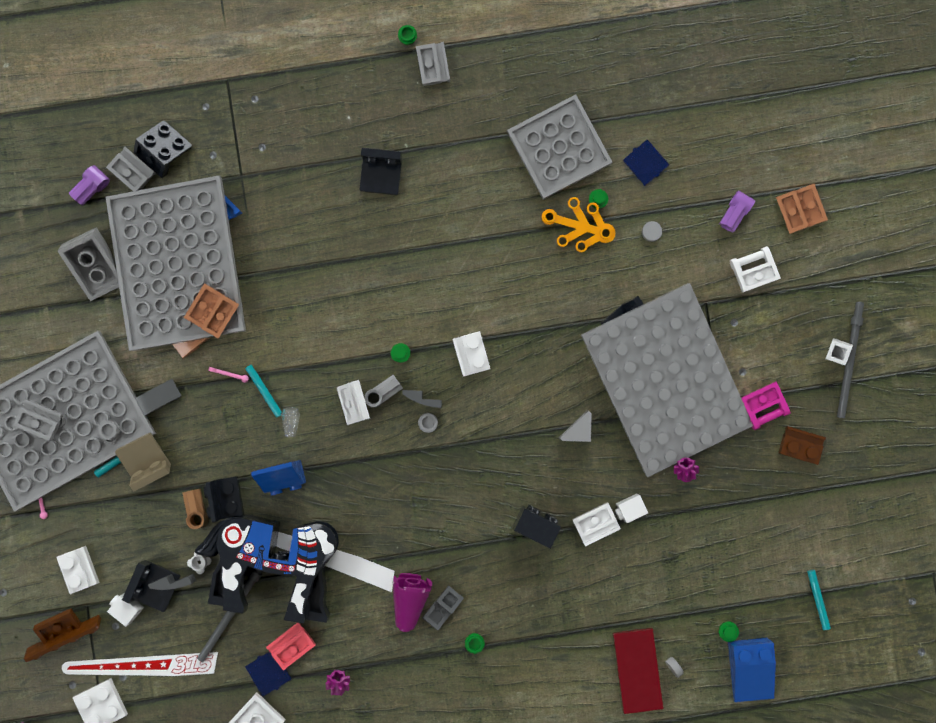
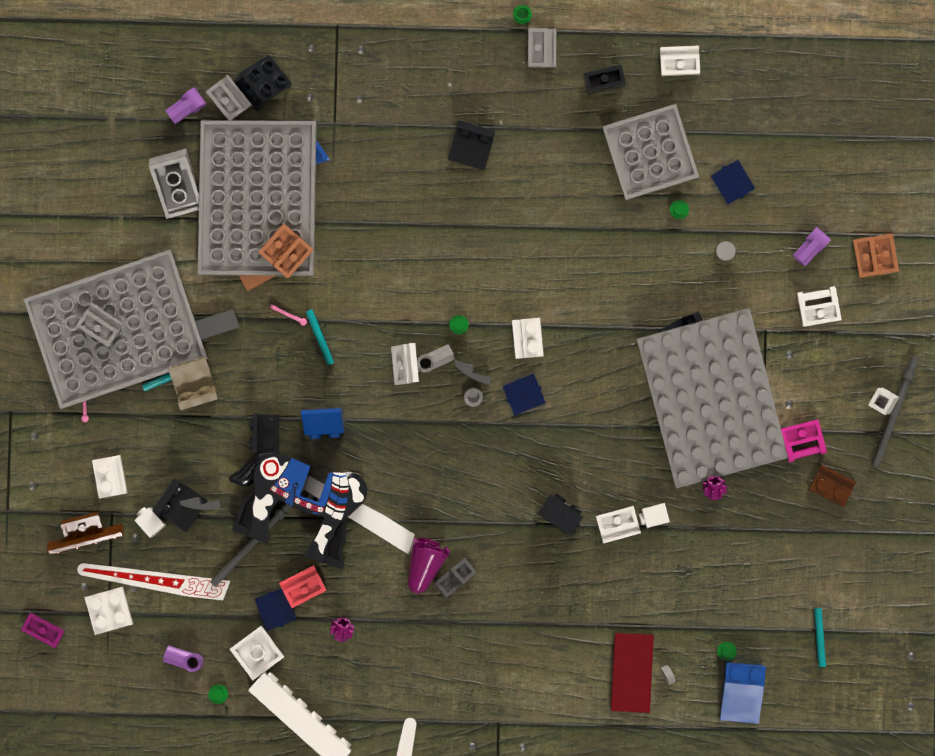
camera: 10 degrees right, 0 degrees up
light grey tile [98,420,120,440] -> none
medium nougat piece [183,489,209,529] -> none
white plate [187,552,211,574] -> none
clear cone [281,407,301,437] -> none
green plate [465,633,485,654] -> none
light orange plant [541,197,615,253] -> none
light grey slope [559,411,591,442] -> none
none -> clear blue piece [502,374,546,416]
none -> black brick [583,64,626,96]
none -> white plate [660,46,700,76]

